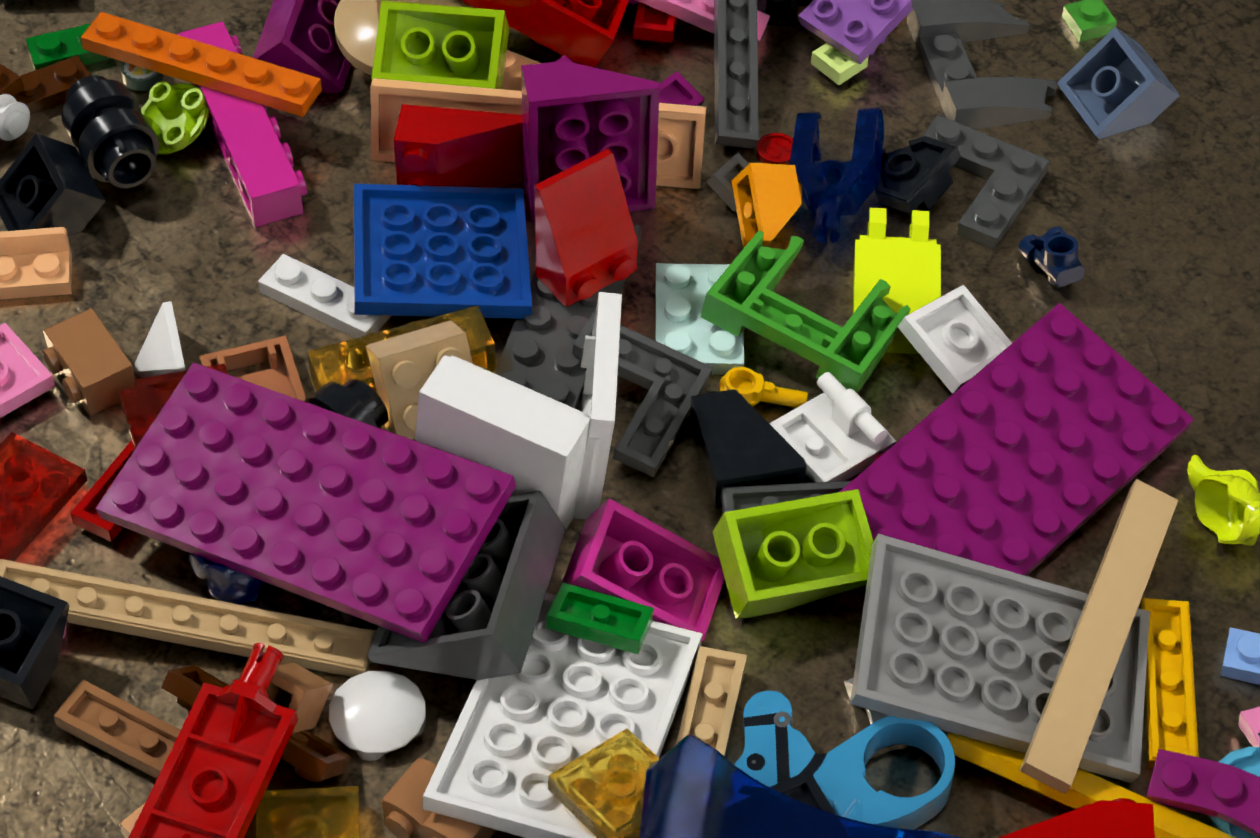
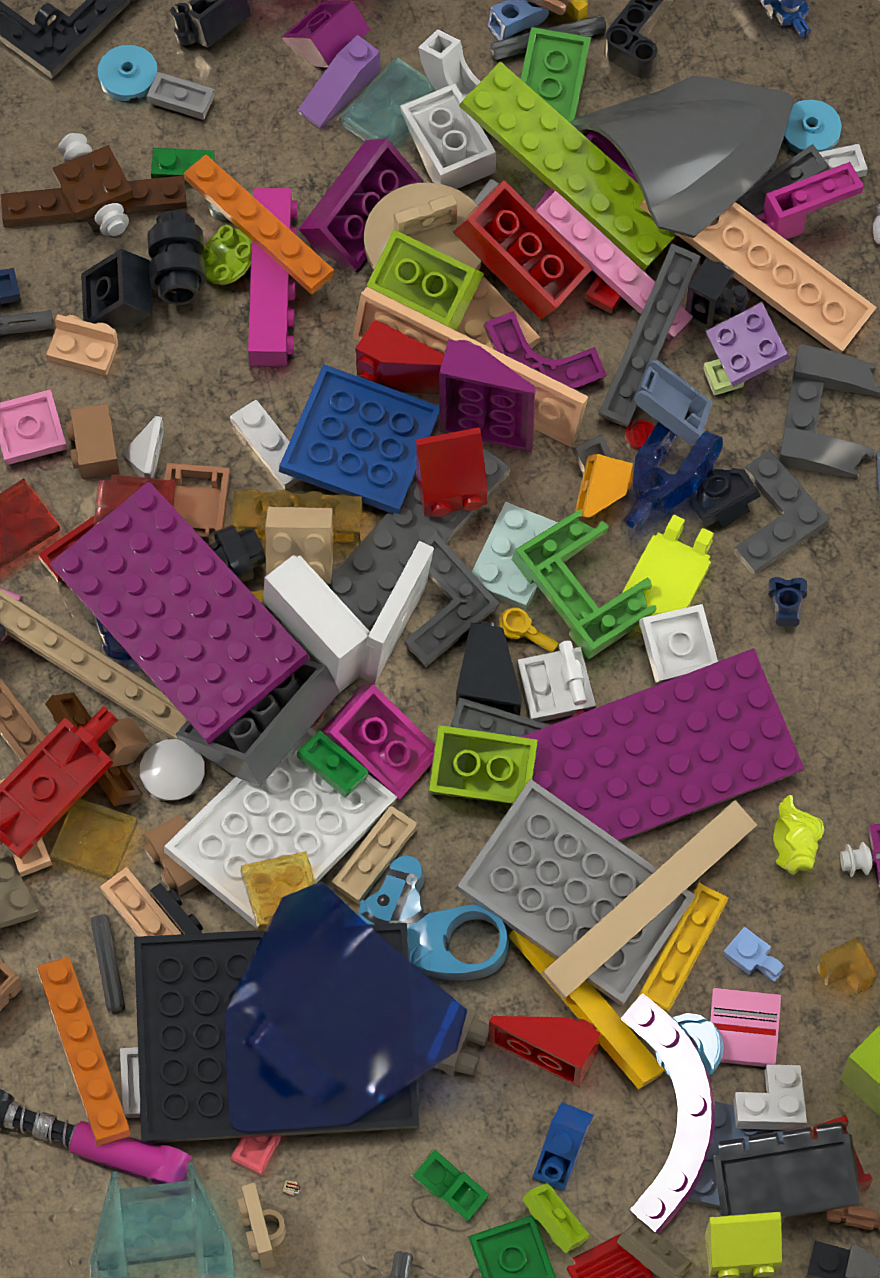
camera: 25 degrees right, 15 degrees up
none -> sand blue container [634,360,713,446]

